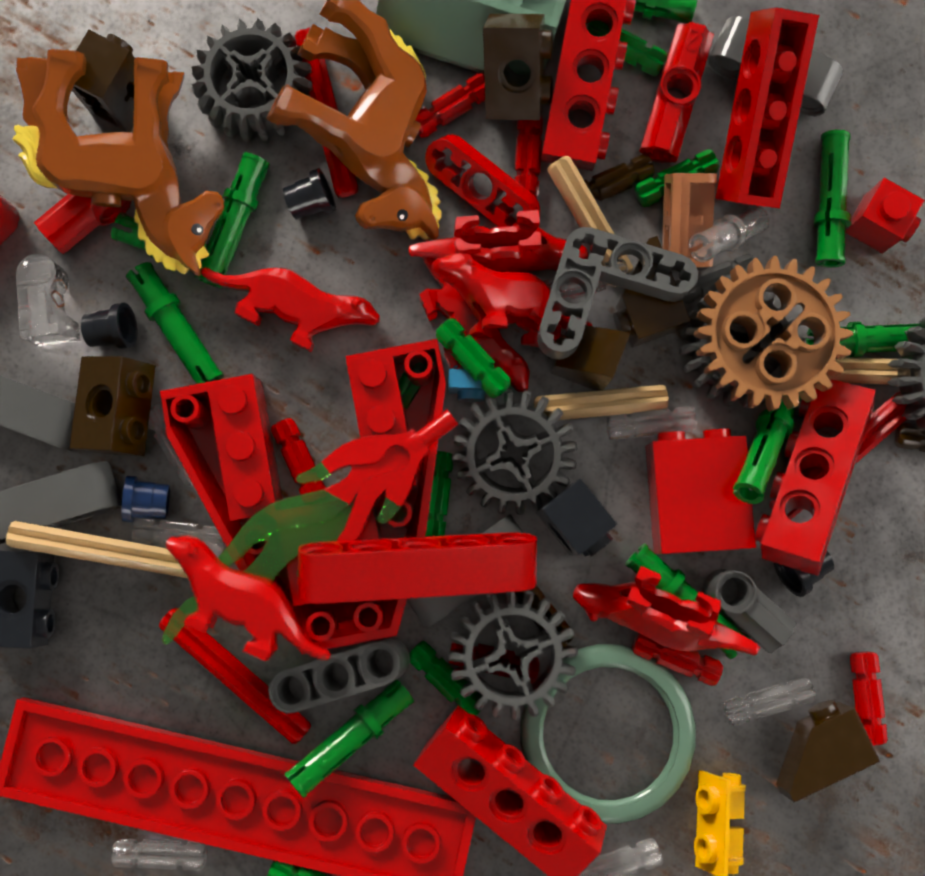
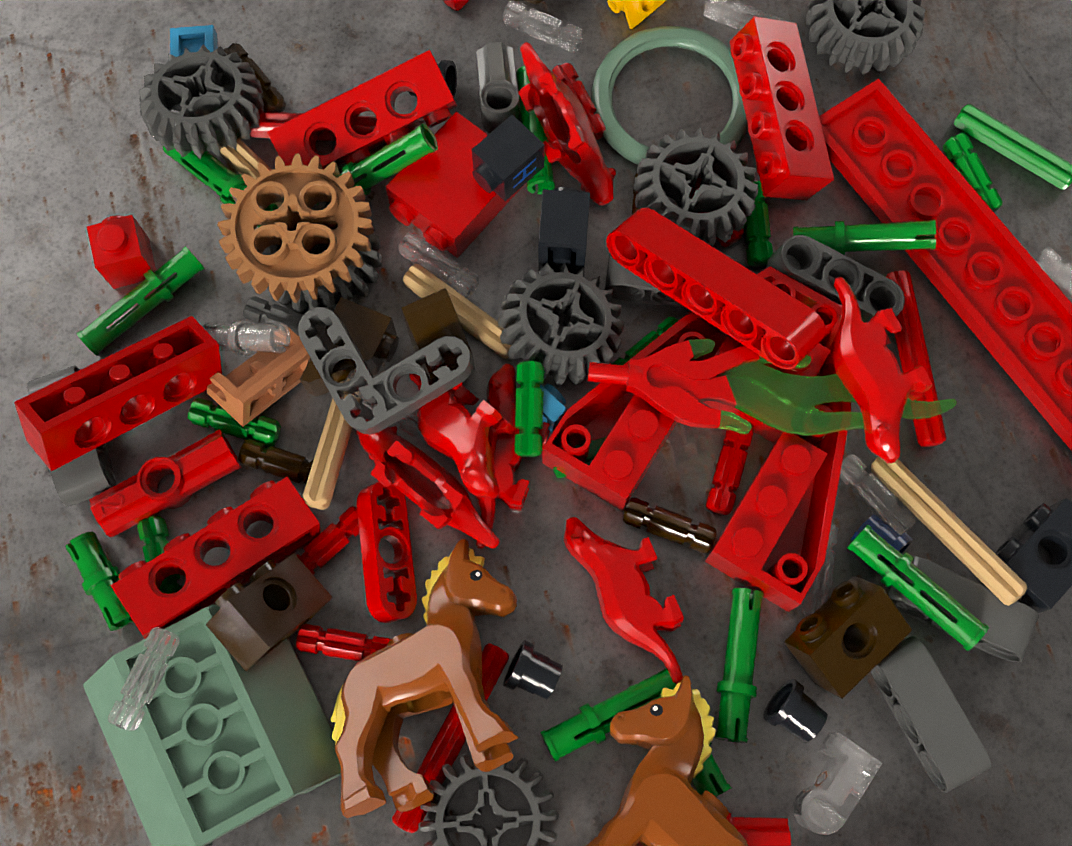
camera: 135 degrees left, 10 degrees down
none -> black brick [471,115,545,201]
none -> dark brown axle [623,497,717,553]
none -> green pin [847,524,989,651]

